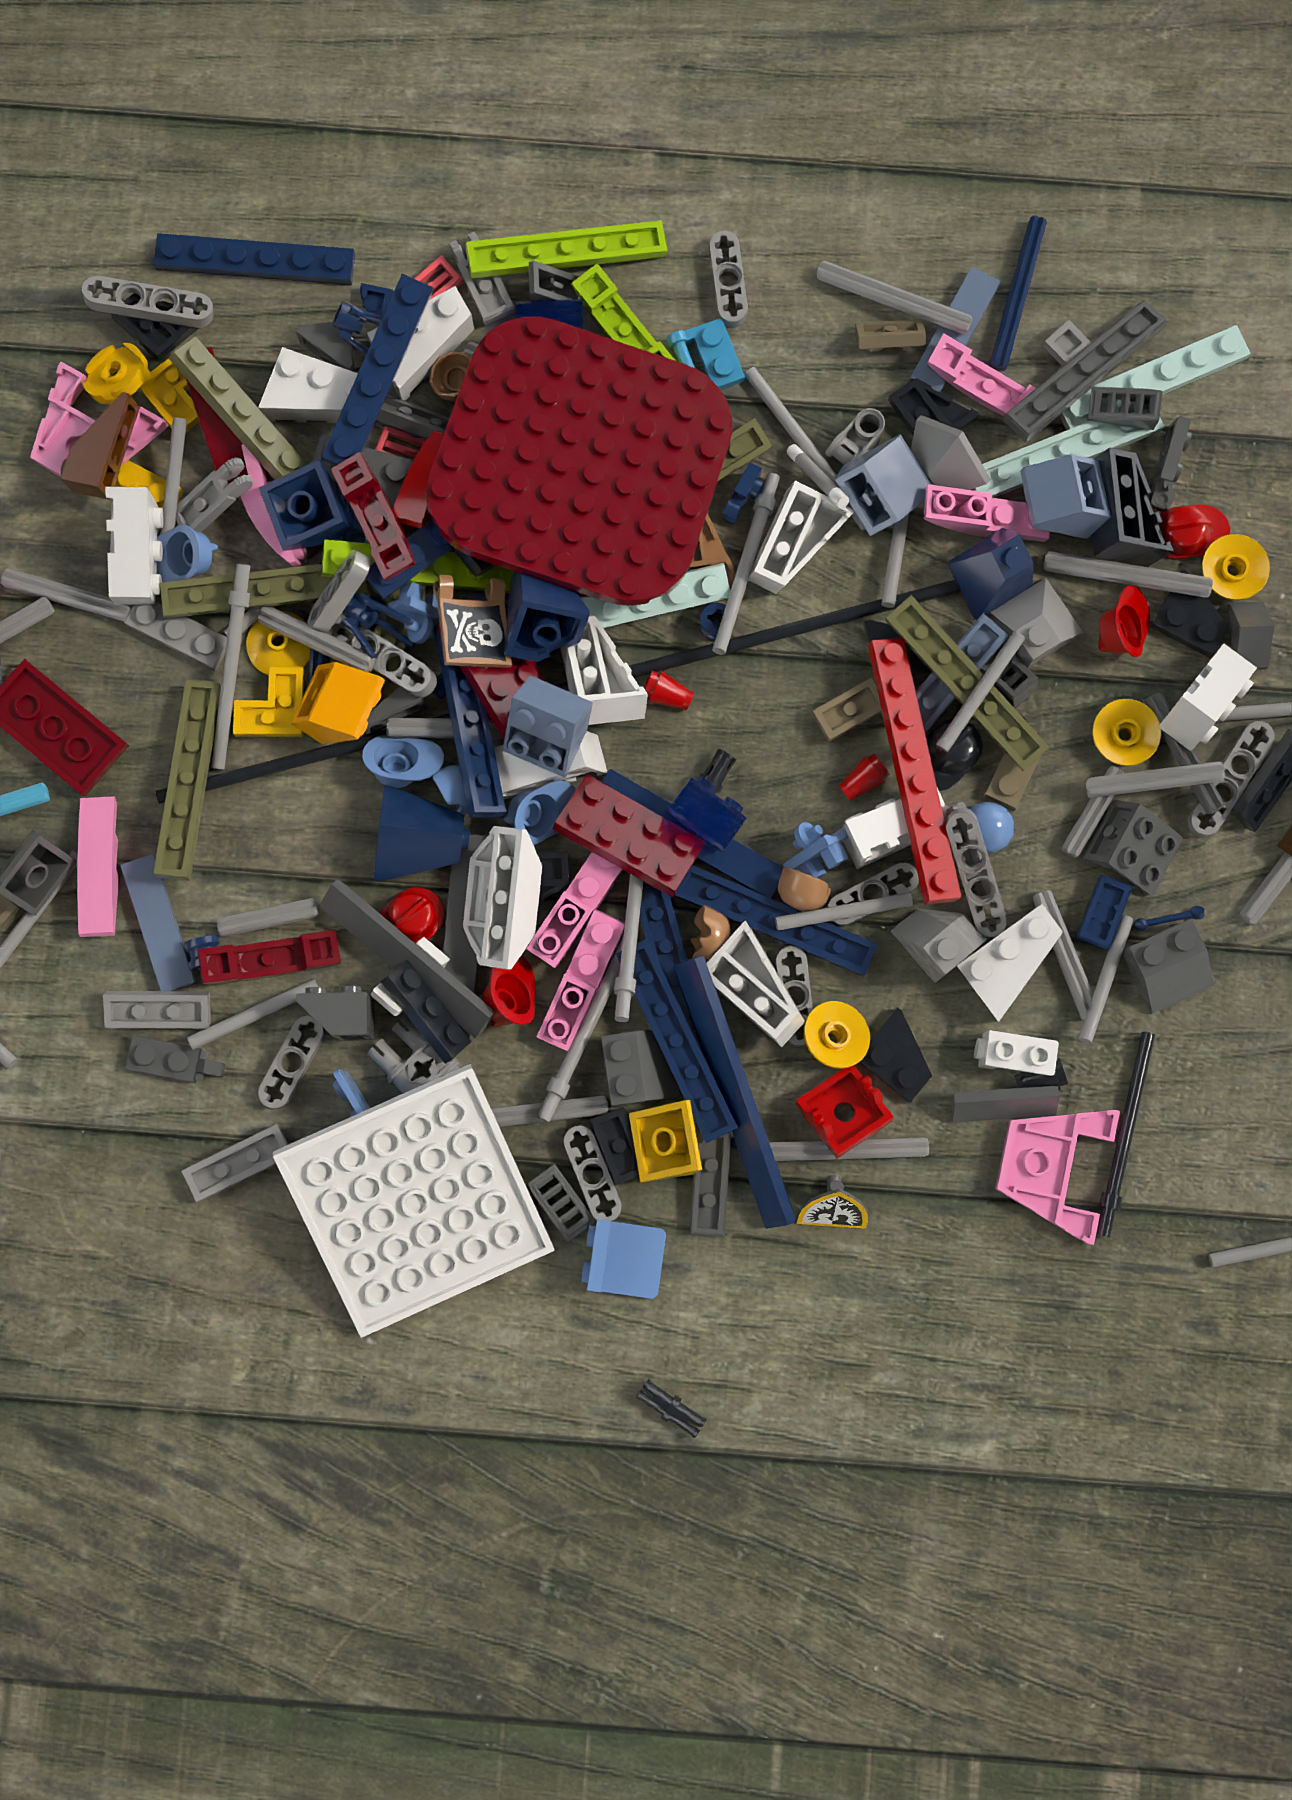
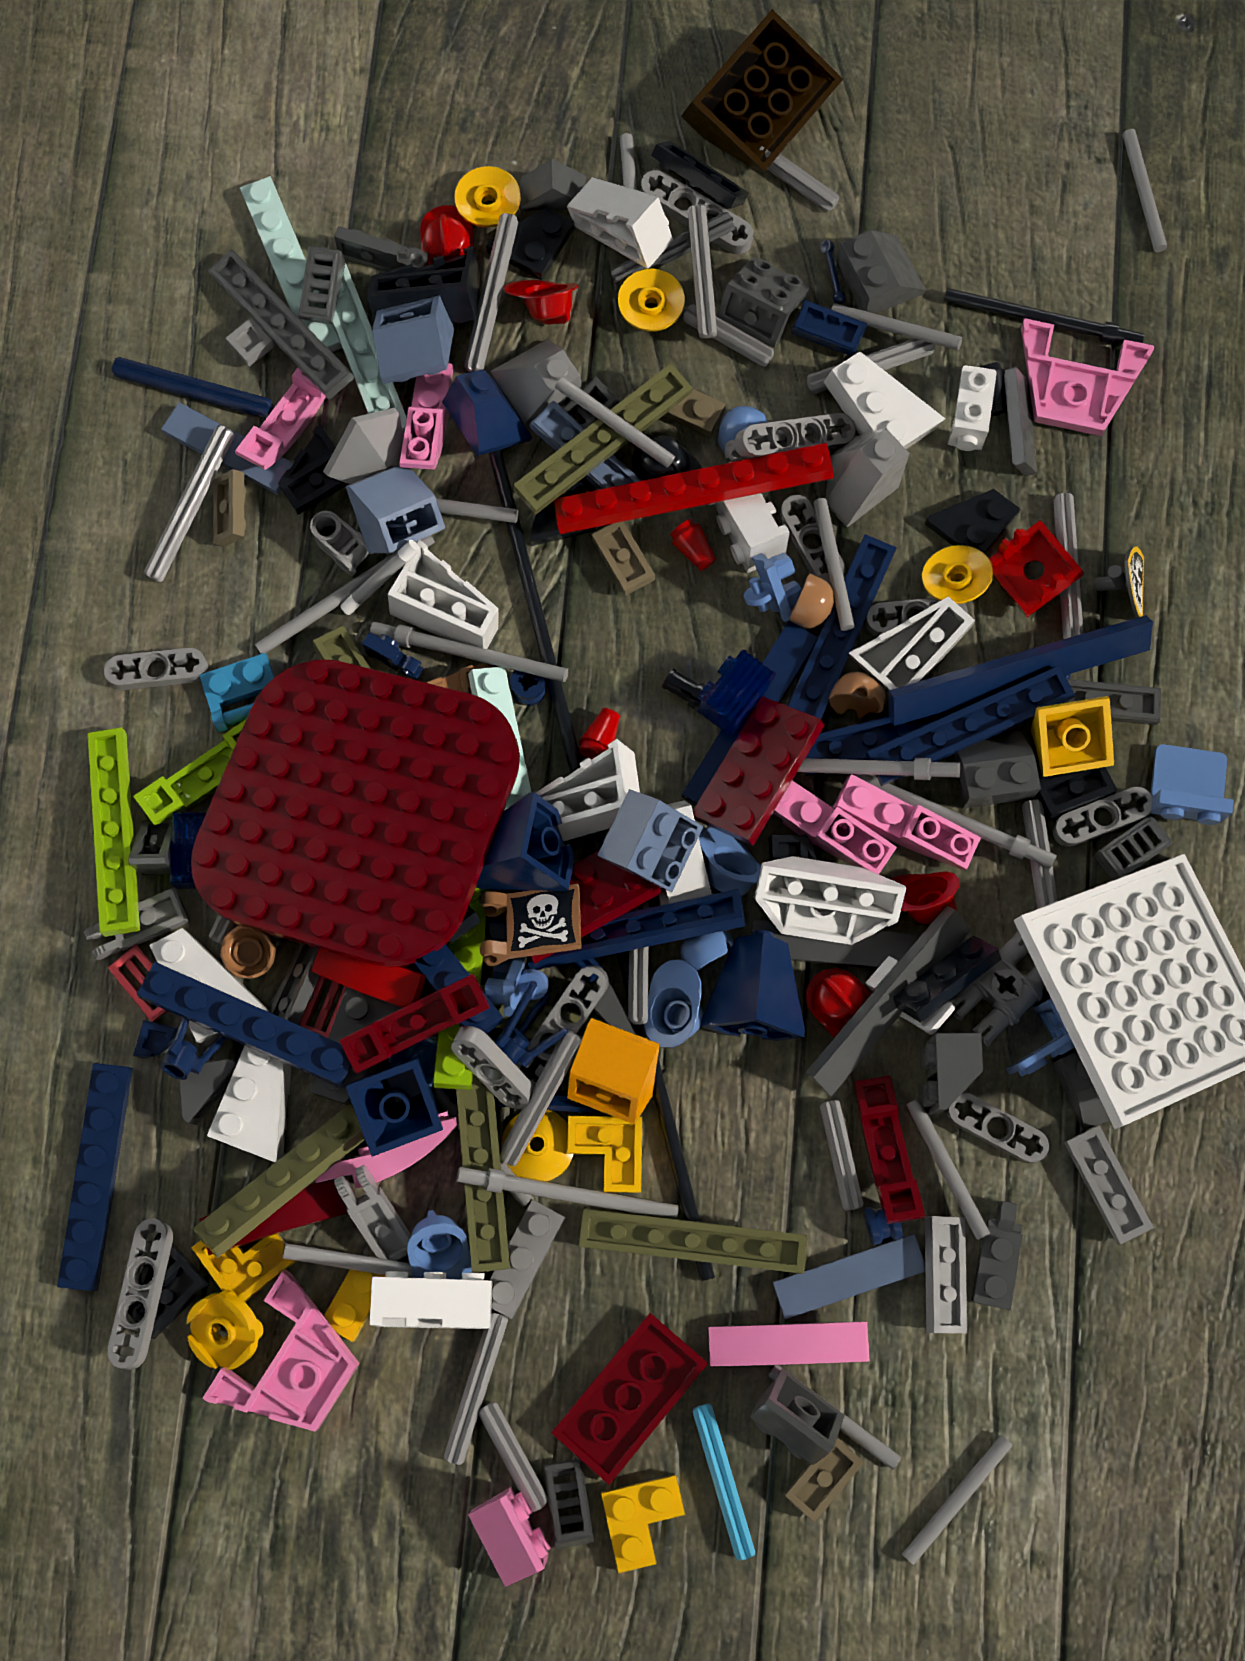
camera: 85 degrees left, 5 degrees down
reddish brown slope [60,392,140,500] -> none

